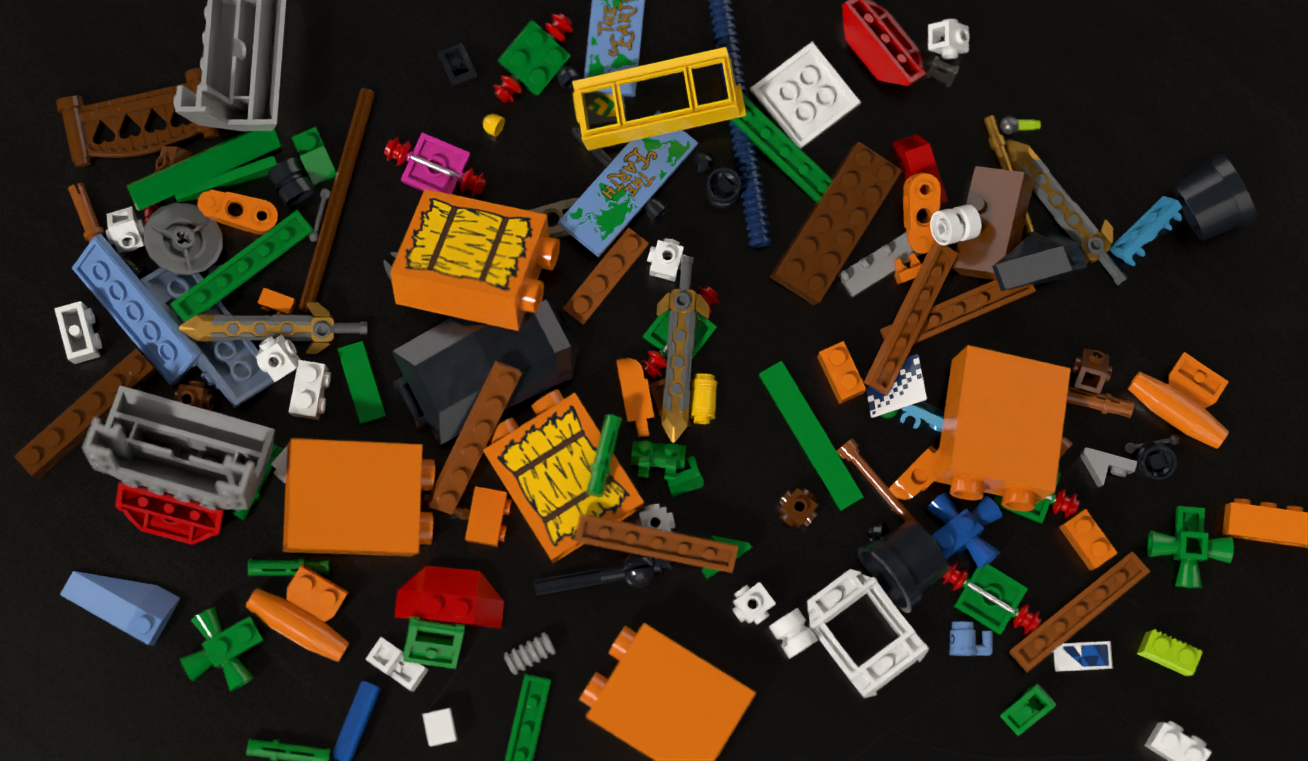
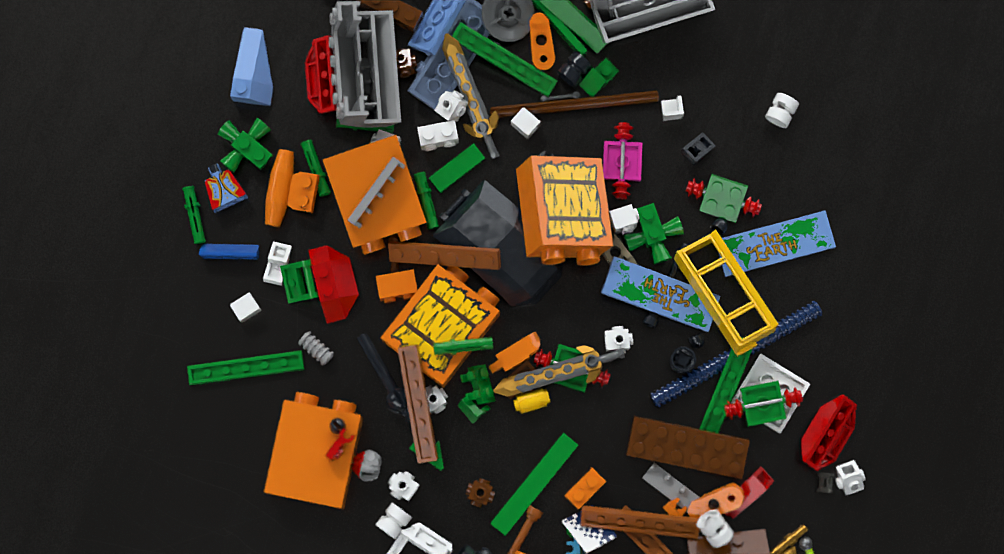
camera: 75 degrees right, 0 degrees up
orange piece [258,288,297,315] -> none
yellow hinge [483,114,505,137] -> none
dark orange plate [563,227,649,326] -> none
sticker [584,93,627,125] -> none
none -> torso [205,164,248,213]
none -> red plate [325,428,355,461]
none -> black hinge [330,418,346,434]
none -> light grey hinge [348,157,405,229]
none -> light grey piece [352,450,381,481]
none -> green pin [413,172,439,230]
none -> white panel [511,108,541,139]
none -> white brick [609,204,640,235]
none -> green brick [623,203,684,265]
none -> white panel [661,96,684,121]
none -> green plate [724,381,803,427]

